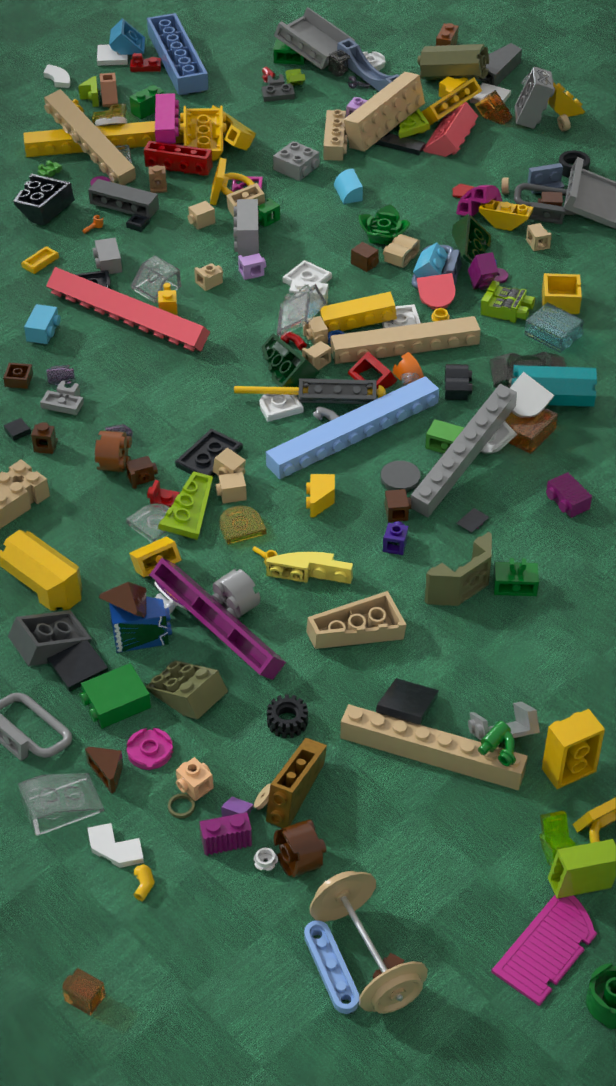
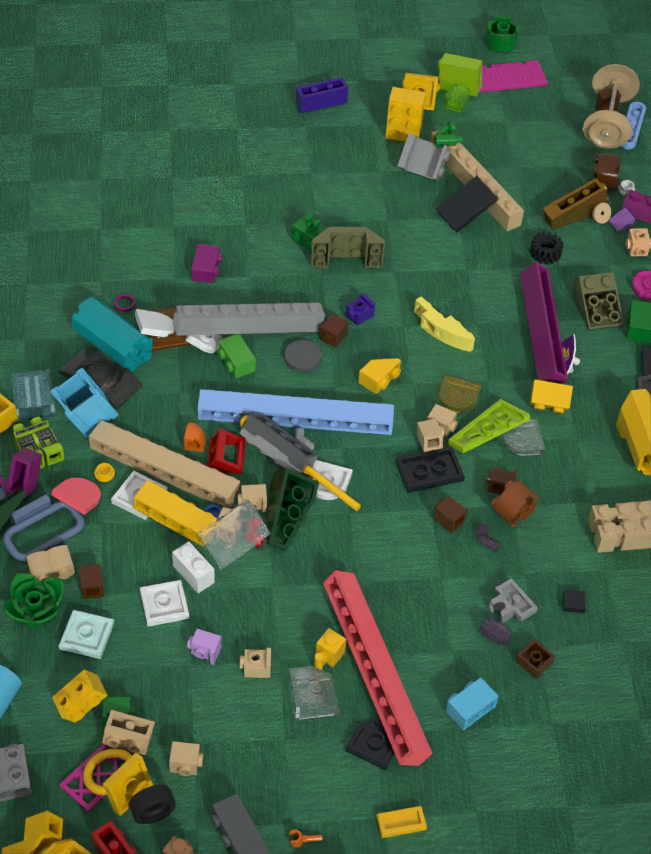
camera: 145 degrees left, 5 degrees up
reddish brown brick [31,422,58,454] -> none
light grey brick [92,238,122,274] -> none
reddish brown slope [99,582,147,618] -> none
slope [109,597,172,653] -> none
black tile [126,214,150,232] -> none
red bracket [147,480,180,510] -> none
light grey brick [212,569,261,619] -> none
light grey brick [233,199,259,257] -> none
yellow hand [252,546,278,564] -> none
tan wedge [306,591,406,649] -> none
clear plate [400,373,419,388] -> none
medium azure brick [413,242,448,278] -> none
black brick [445,364,472,400] -> none
black piece [456,508,489,533] -> none
none -> medium azure container [50,368,119,438]
none -> yellow brick [52,669,107,723]
none -> light aqua plate [59,610,114,659]
none -> magenta piece [114,294,135,312]
none -> black tyre [129,784,176,824]
none -> reddish brown brick [434,496,467,534]

